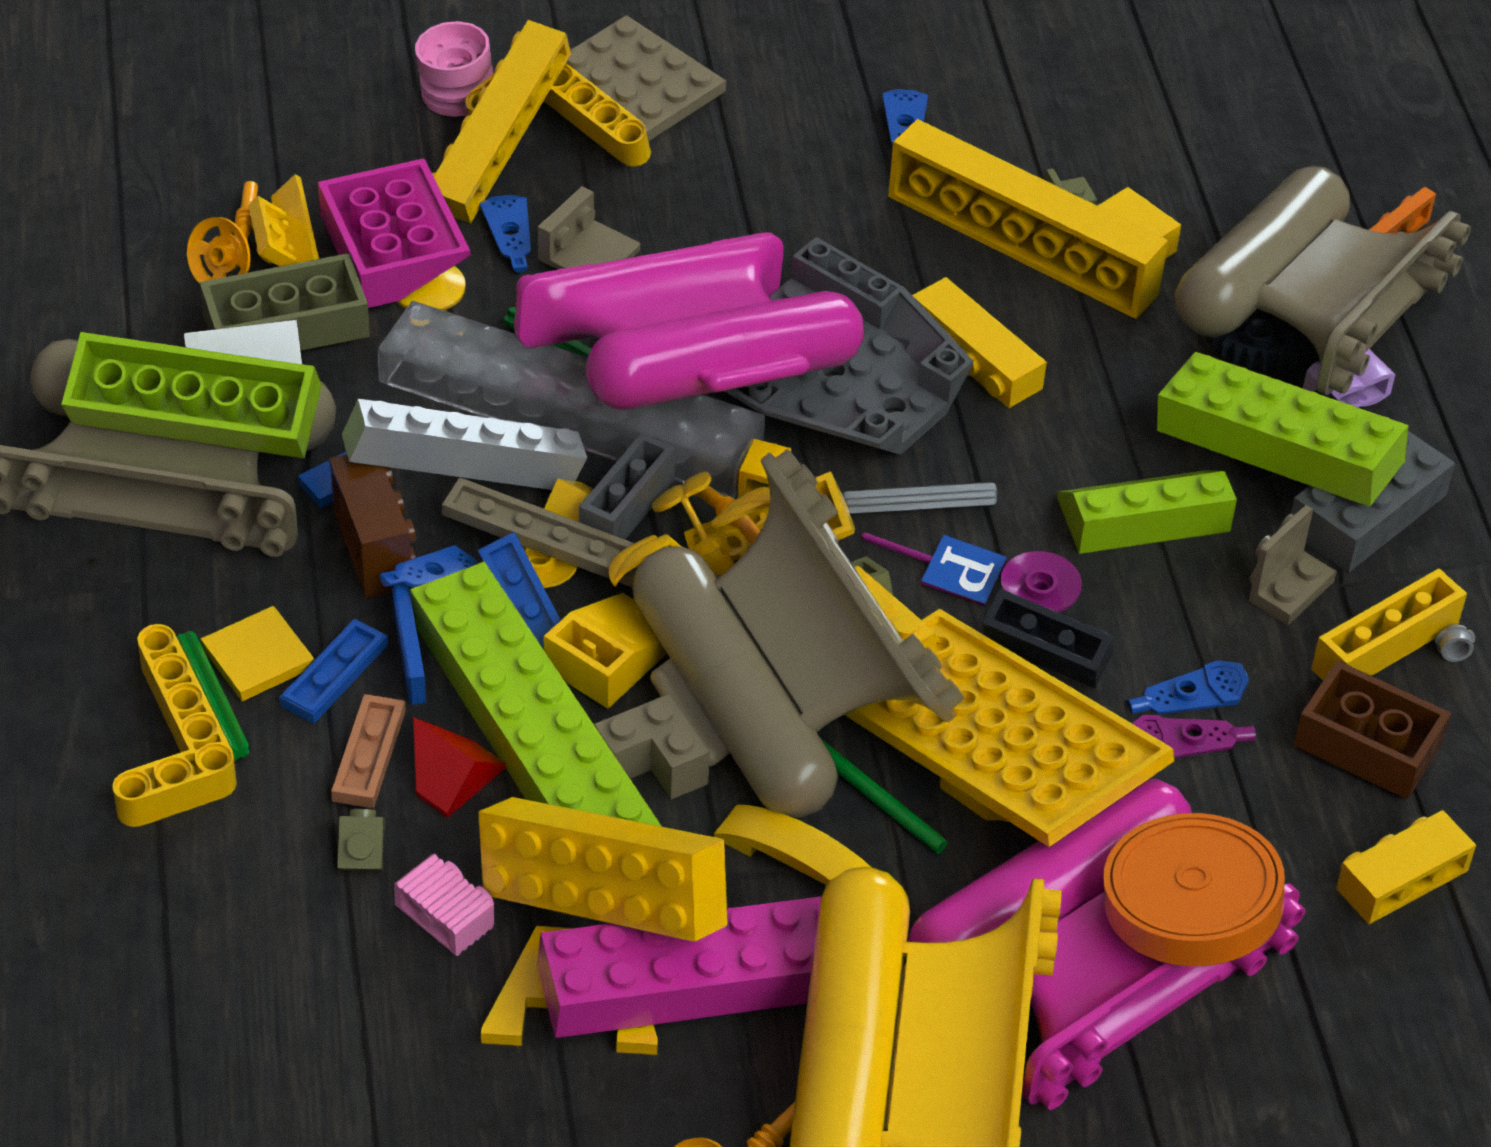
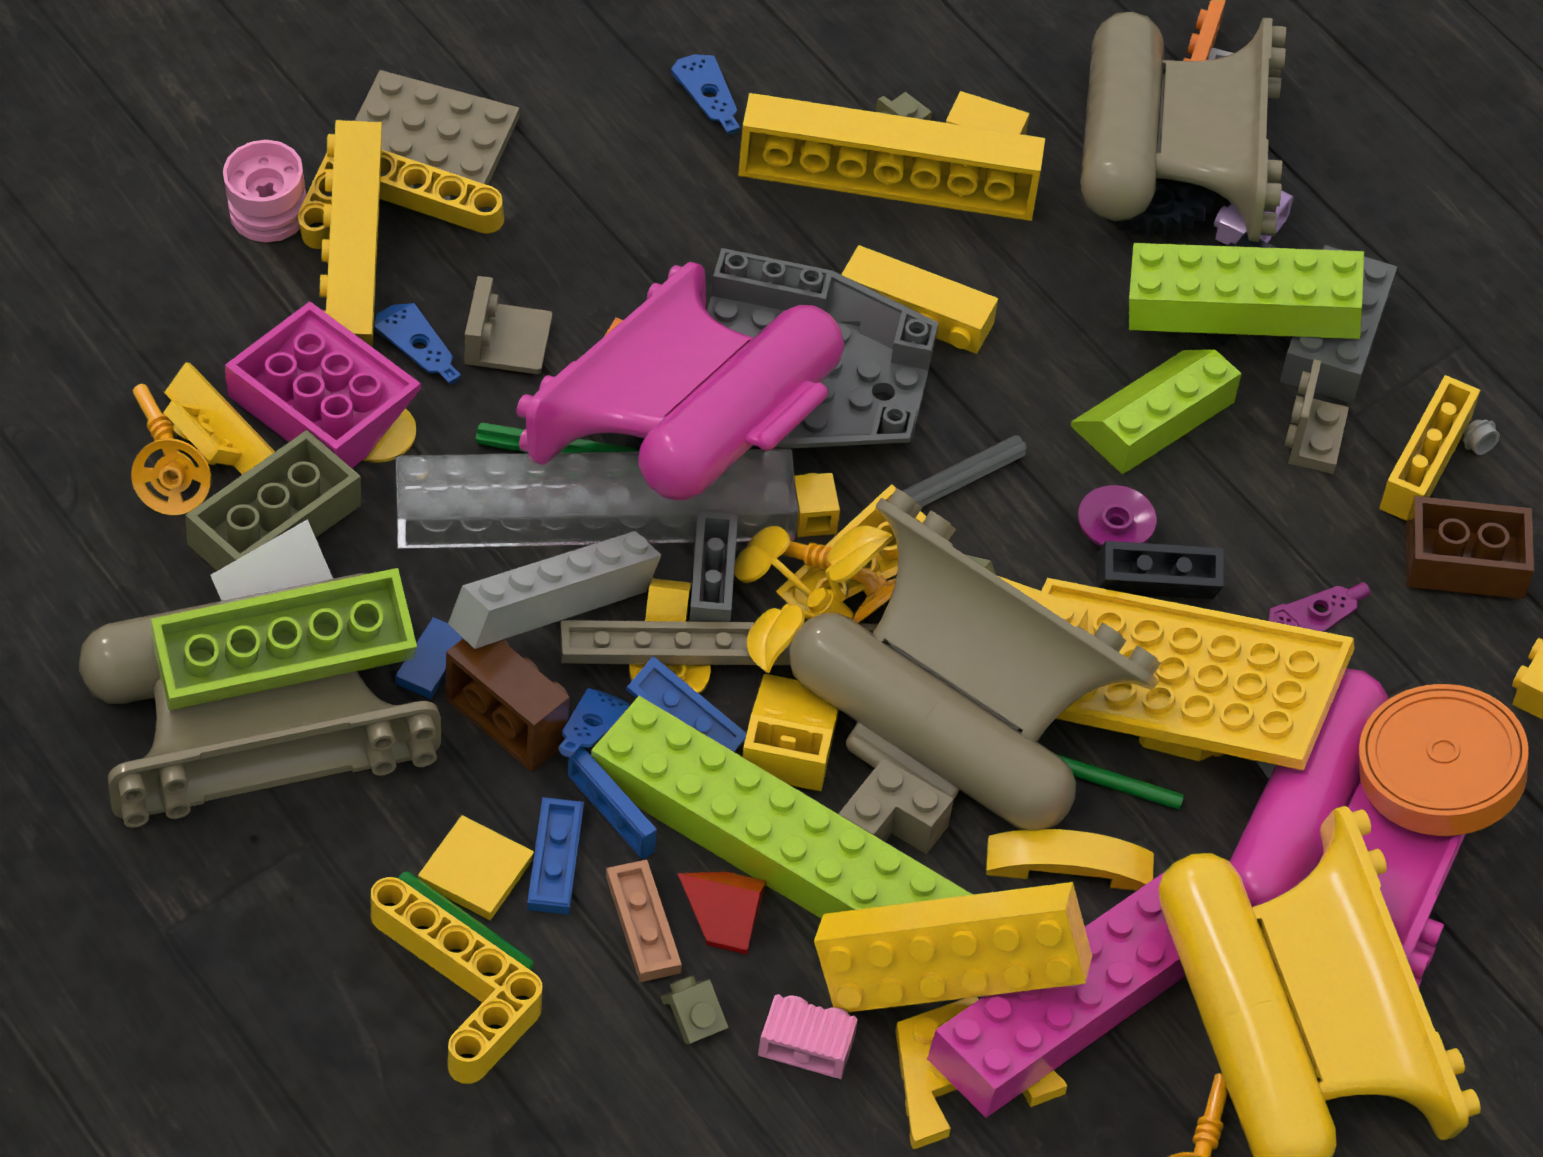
camera: 30 degrees left, 5 degrees up
blue piece [861,532,1007,606] -> none
blue piece [1126,660,1249,715] -> none

